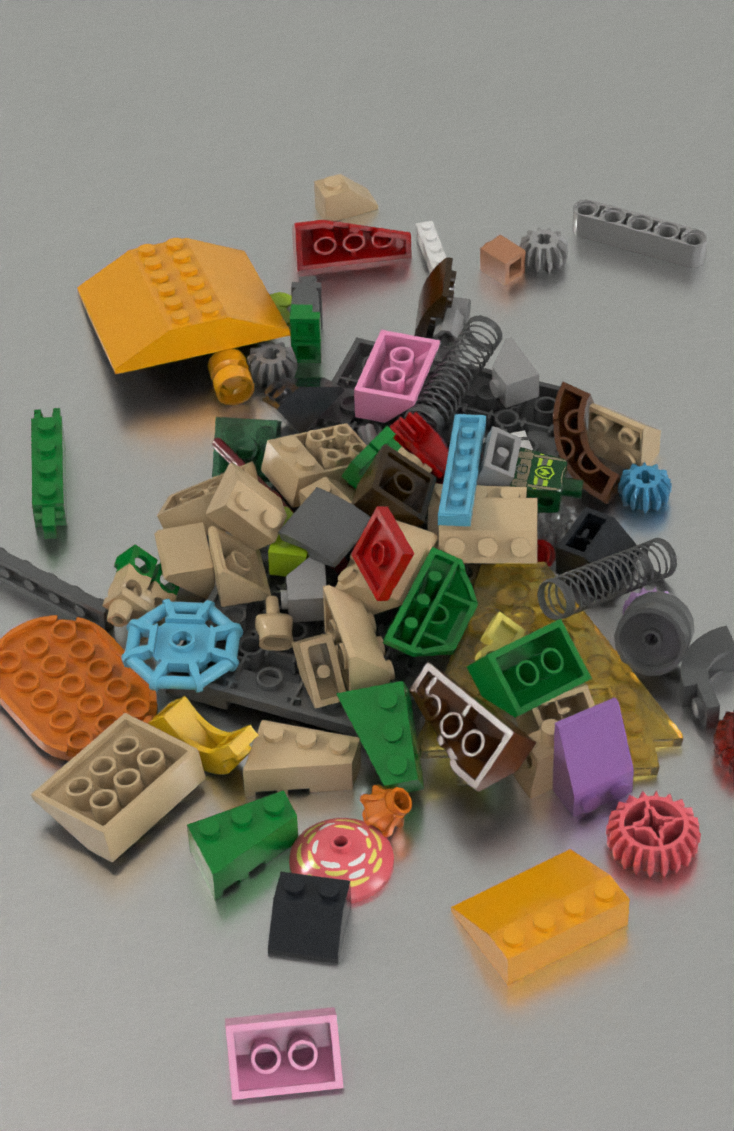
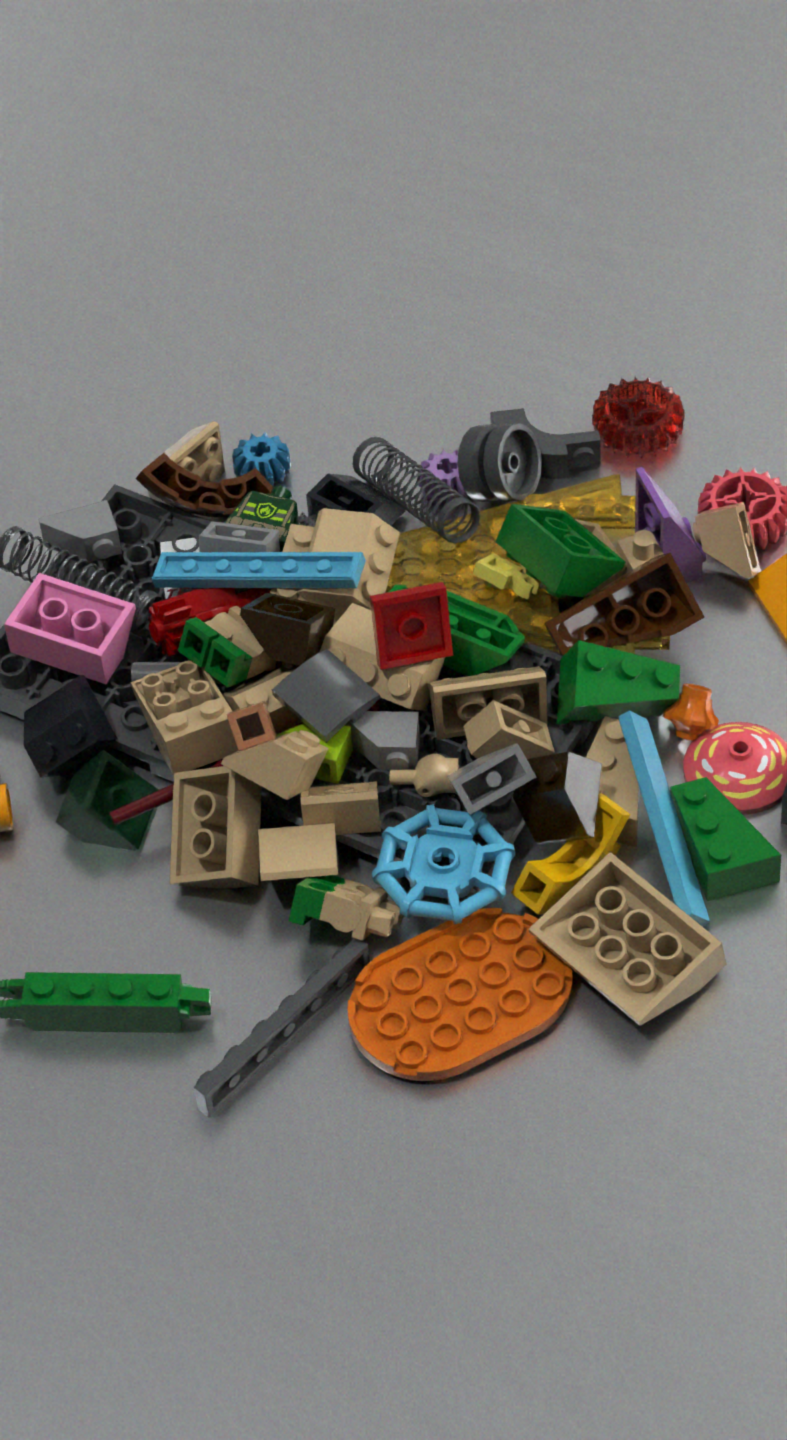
camera: 80 degrees left, 5 degrees up
none -> nougat brick [227,701,277,751]
none -> light grey slope [447,743,536,815]
none -> dark brown slope [513,752,602,845]
none -> medium azure tile [619,710,710,926]
none -> tan slope [693,502,761,578]

